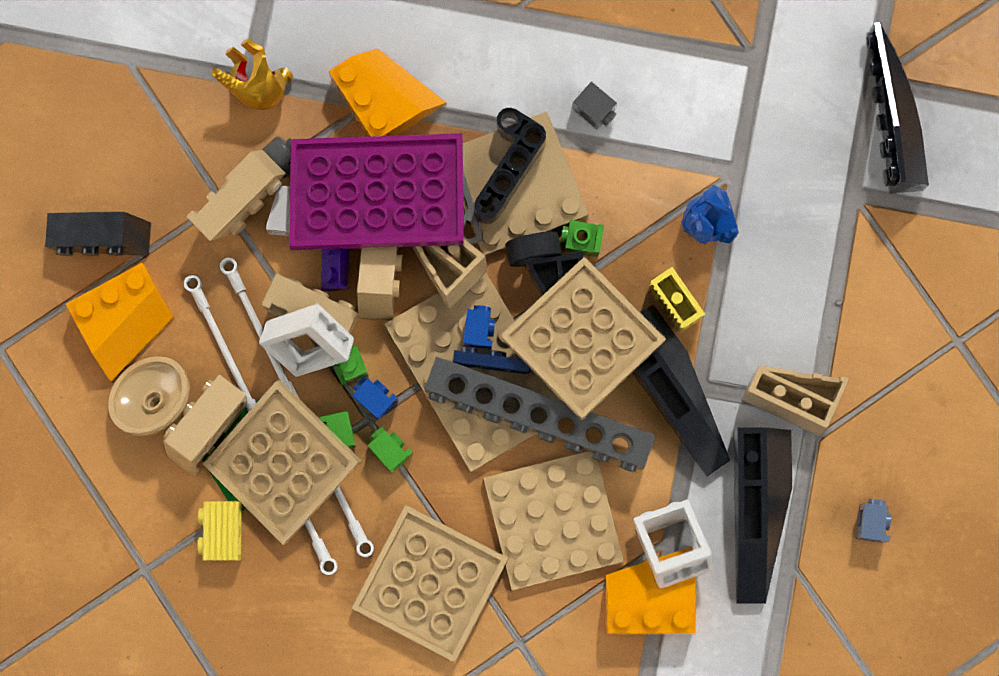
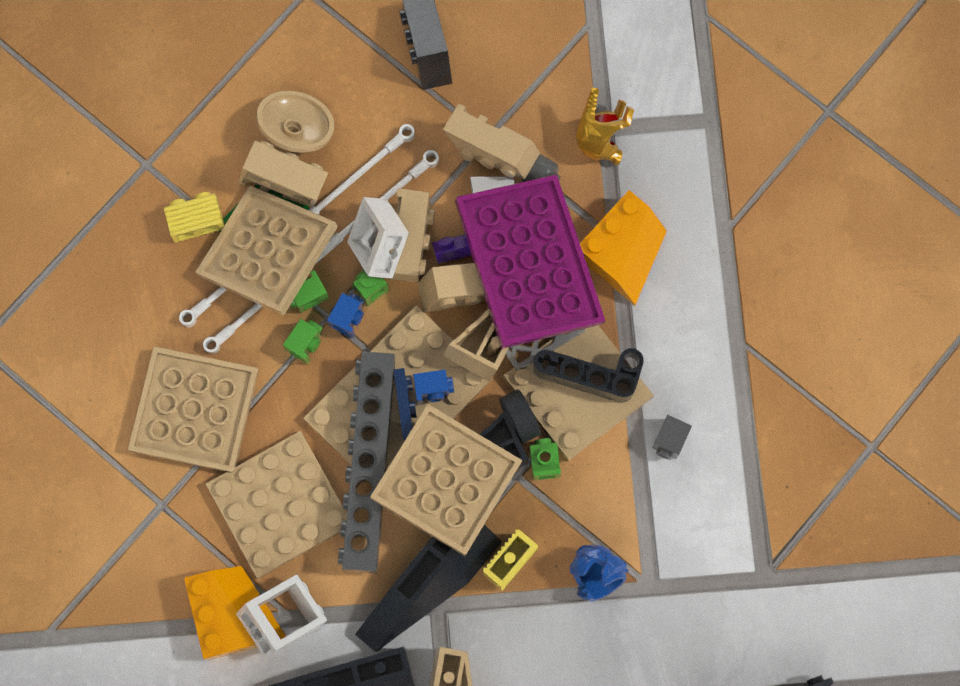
camera: 80 degrees right, 5 degrees down
light orange wedge [66,263,174,383] -> none

